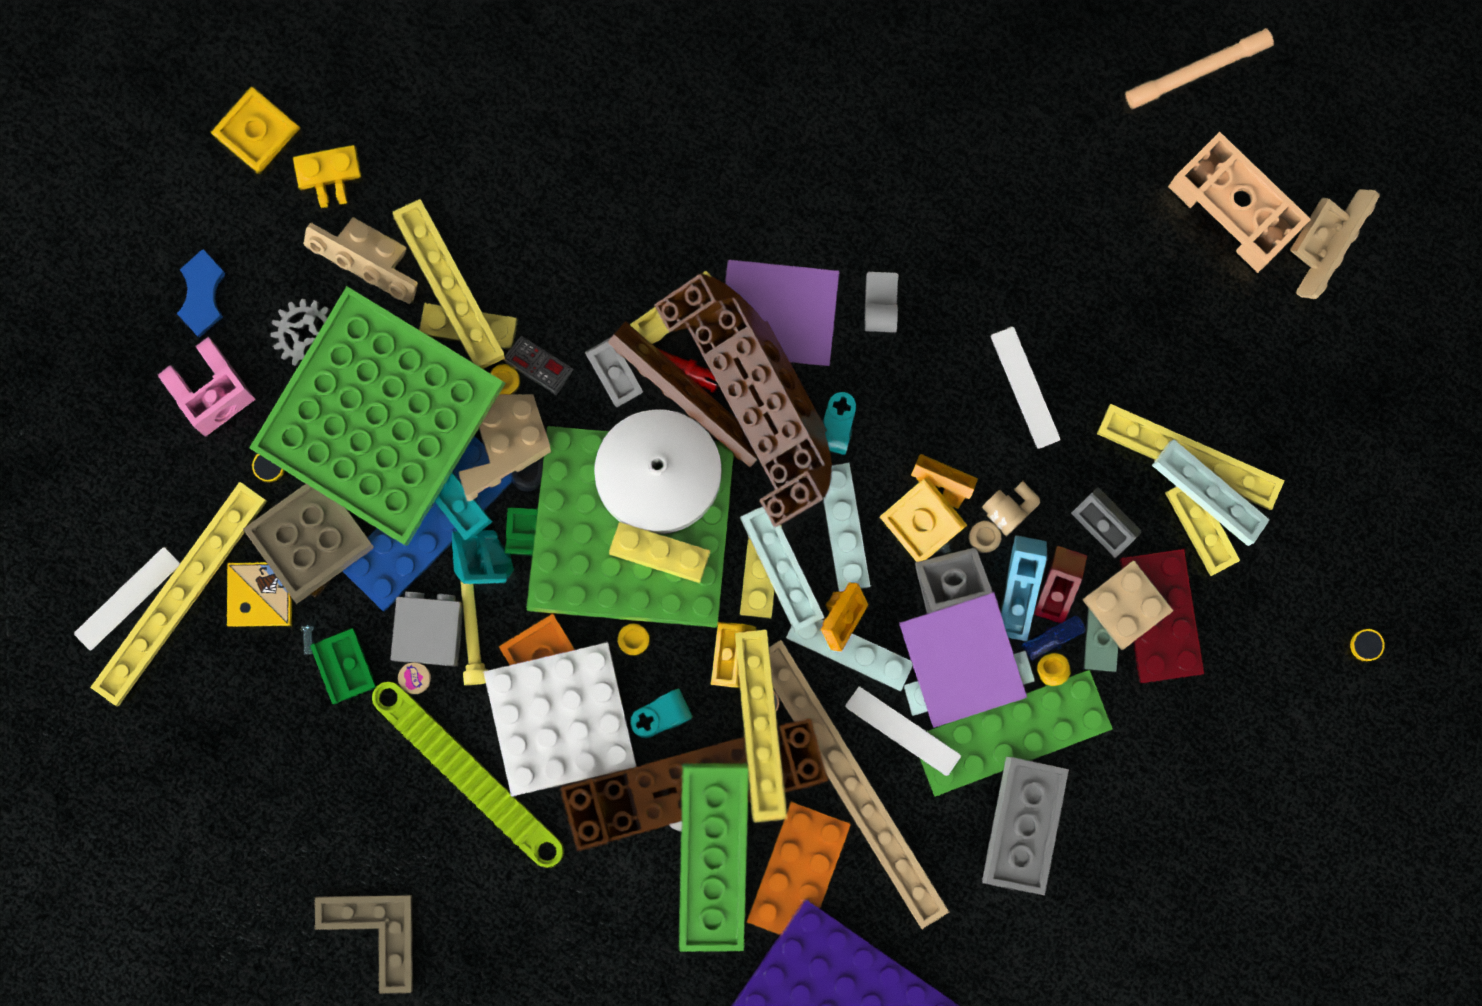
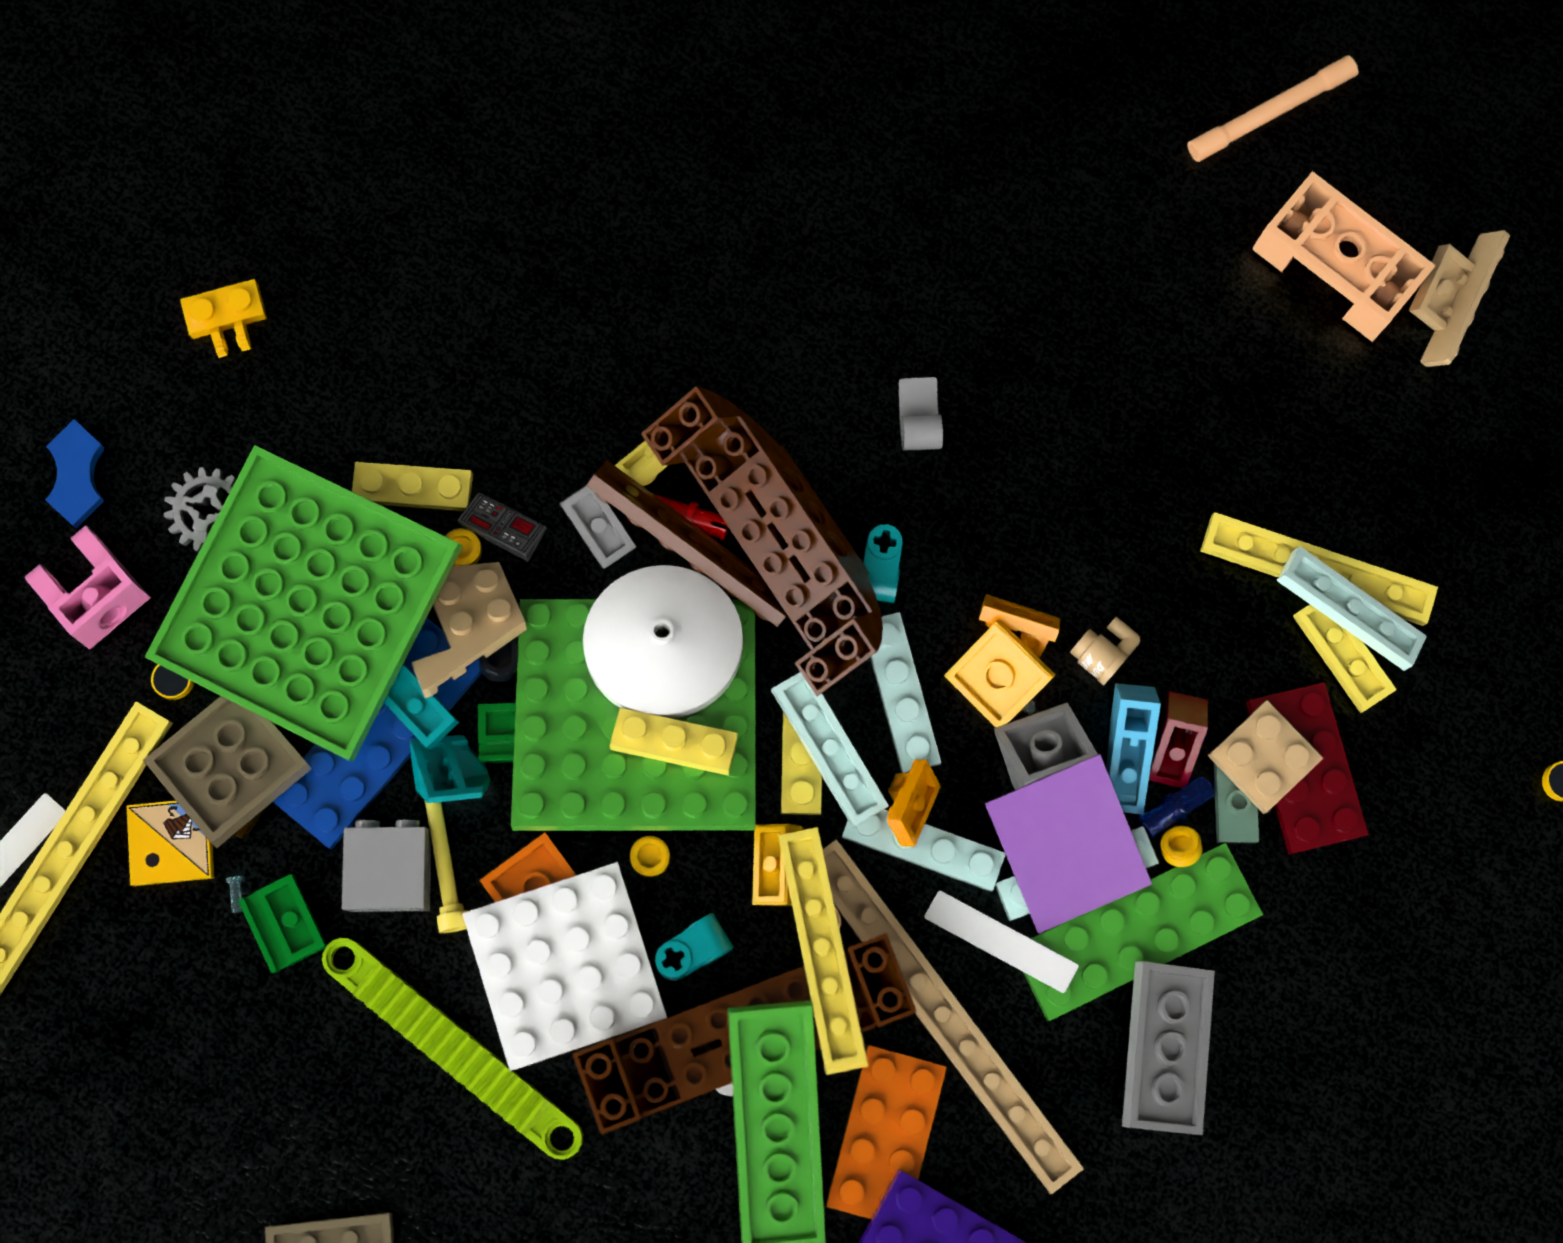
camera: 15 degrees left, 5 degrees down
yellow tile [211,87,300,174] -> none
tan bracket [304,218,418,304] -> none
light yellow plate [392,199,505,369] -> none
tan tile [398,662,431,694] -> none
medium lavender piece [726,260,839,366] -> none
tan tile [969,521,1001,553] -> none
white sticker [991,327,1060,448] -> none
dark grey slope [1071,488,1141,558] -> none

